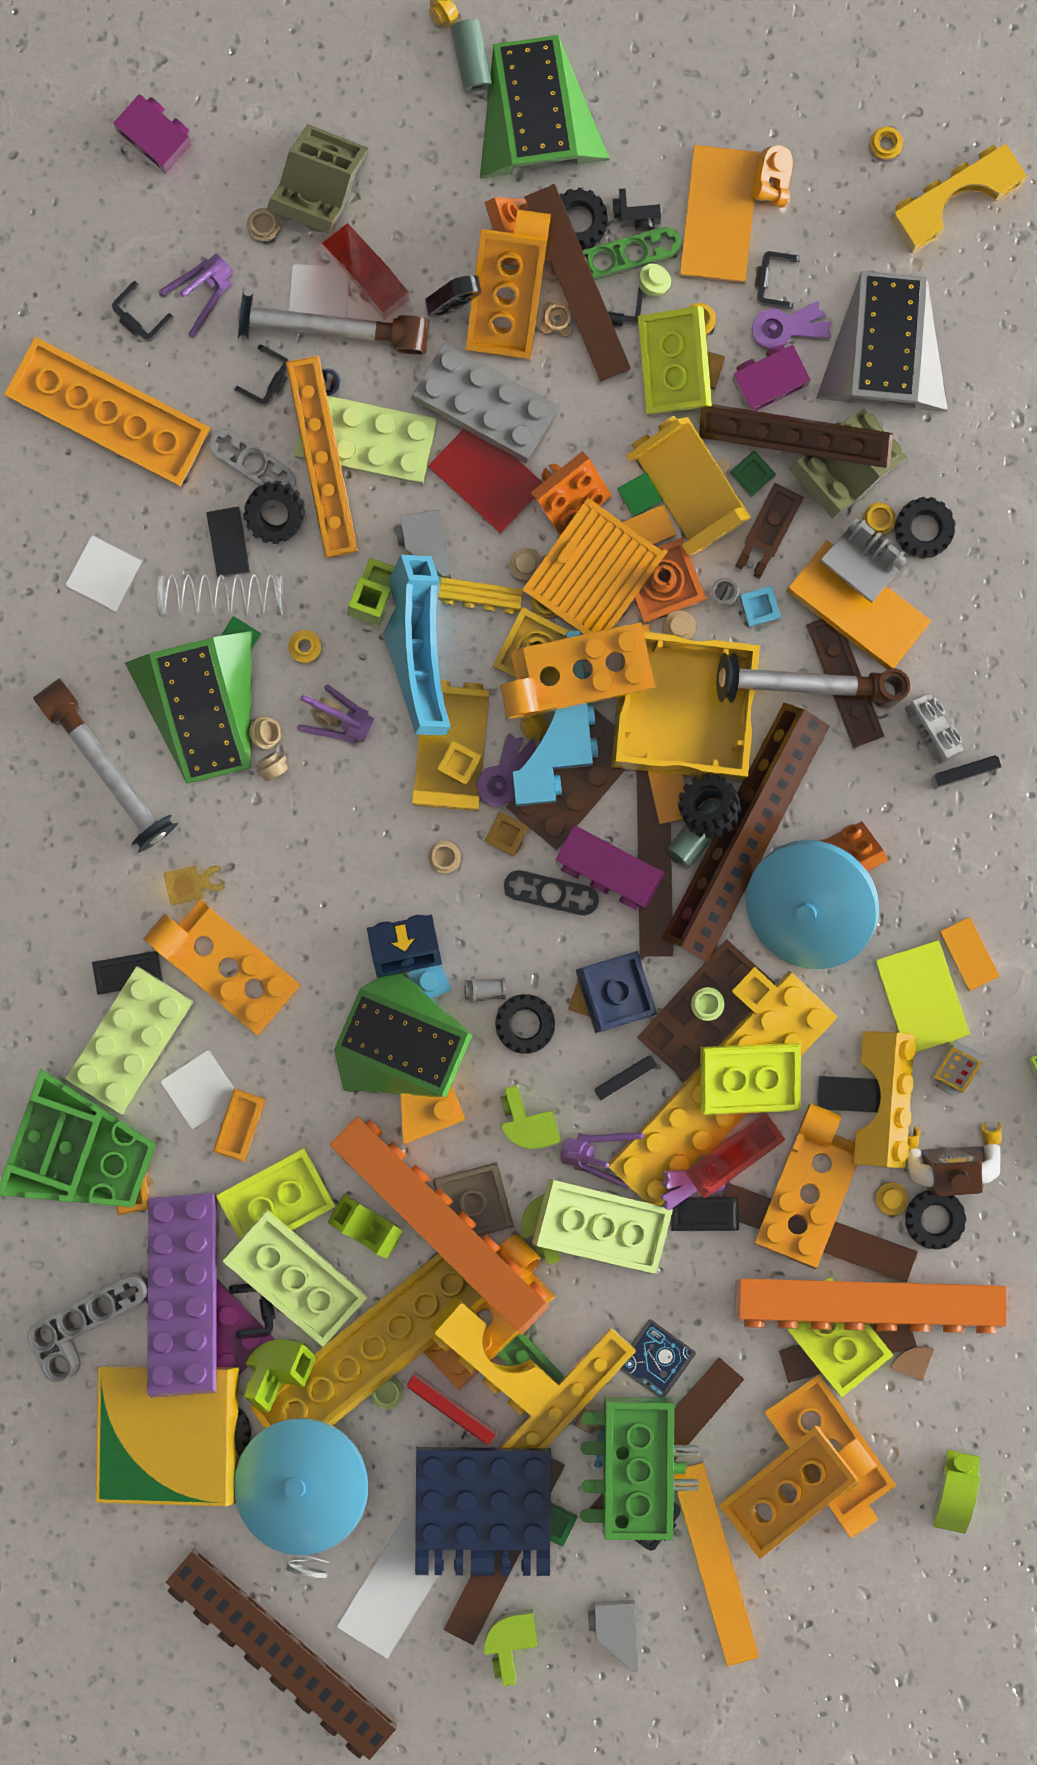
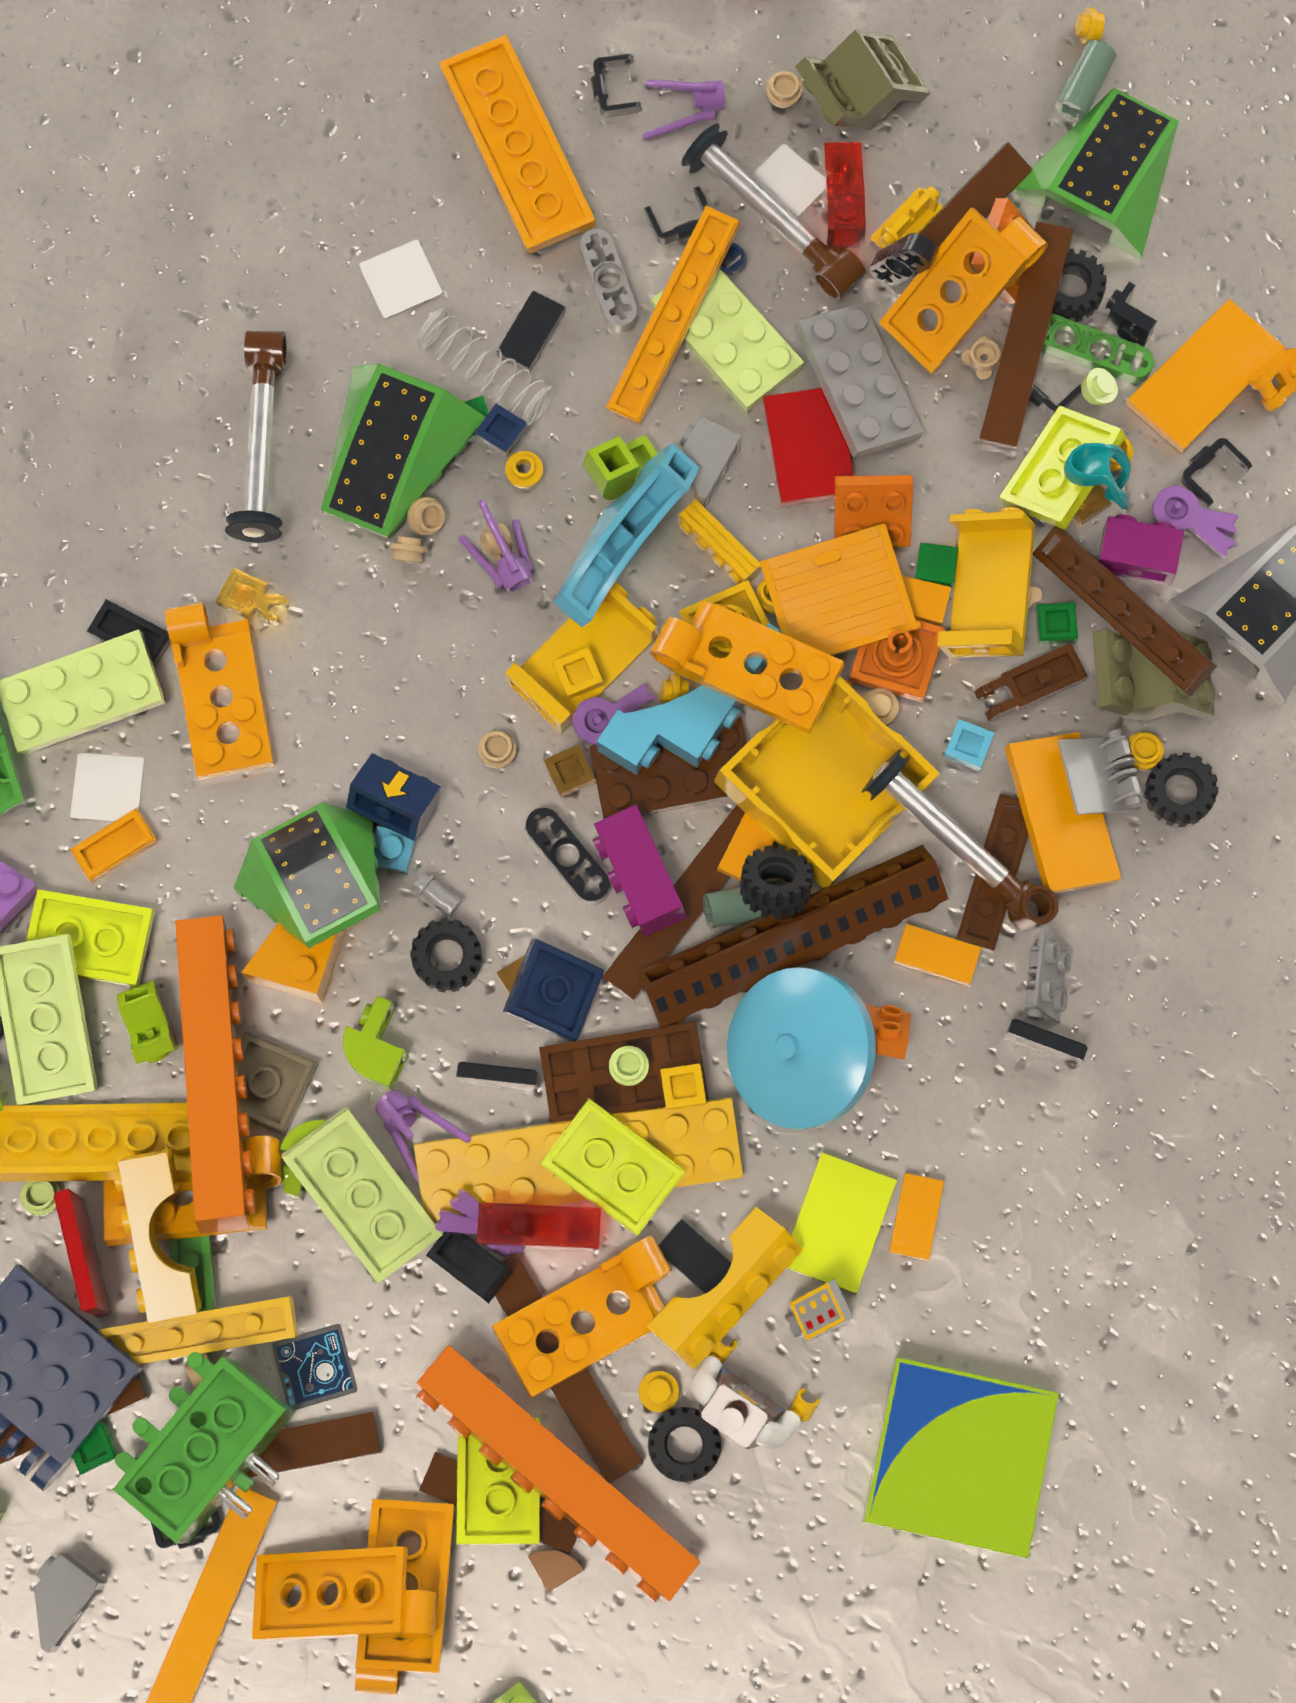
camera: 40 degrees right, 10 degrees down
black tyre [243,481,305,544] -> none
tan plate [509,548,542,581] -> none
light grey hinge [712,578,739,606] -> none
none -> dark blue tile [475,403,528,458]
none -> yellow hinge [870,186,943,249]
none -> light orange tile [894,924,982,987]
none -> reddish brown tile [916,142,1033,248]
none -> teal piece [1064,443,1131,510]

